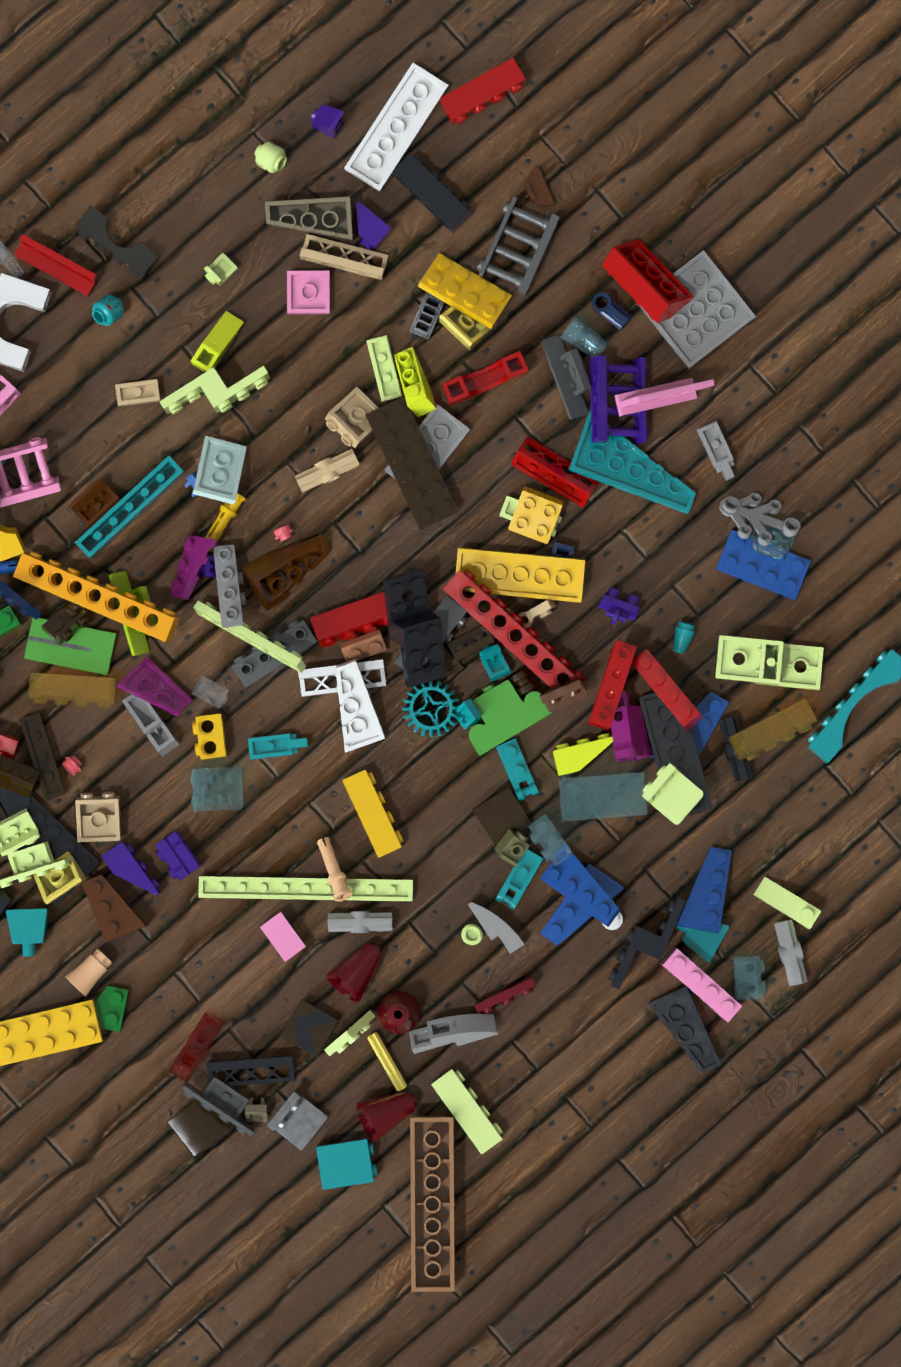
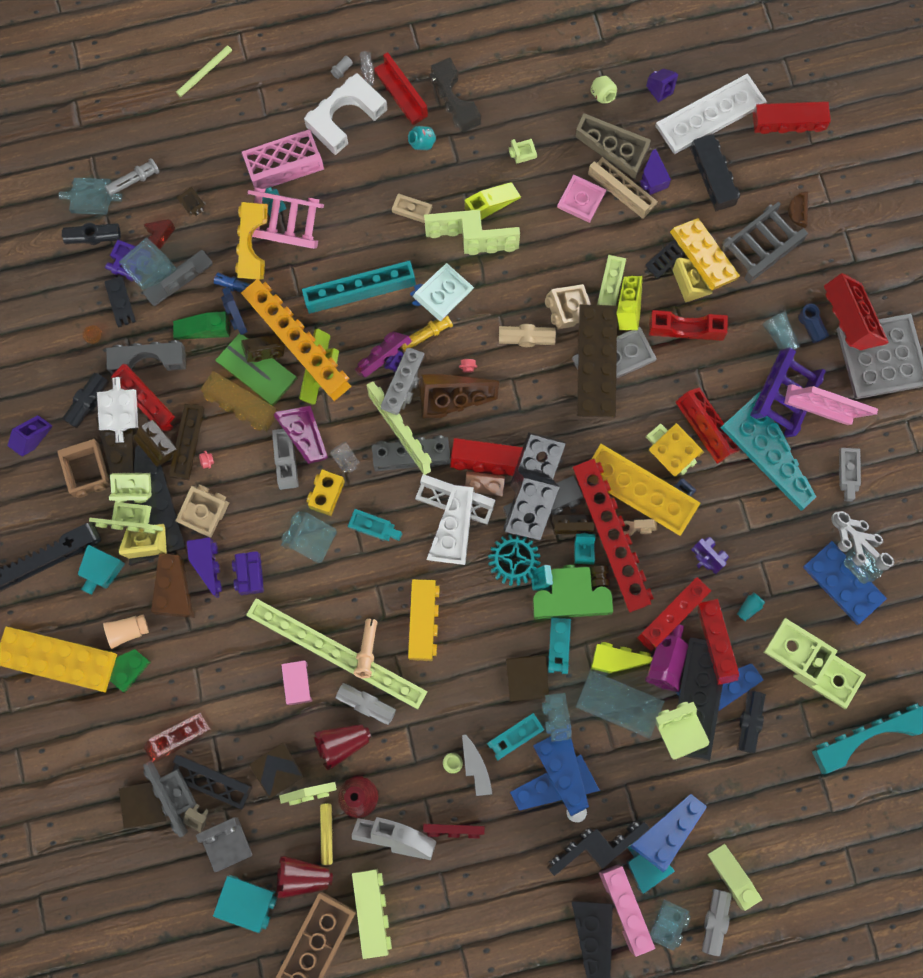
camera: 30 degrees right, 10 degrees down
reddish brown bracket [69,478,121,529] -> none
olive brick [494,829,530,867] -> none
reddish brown bracket [540,677,588,712] -> none
dark grey bracket [541,335,591,420] -> none
clear yellow brick [728,698,818,761] -> none

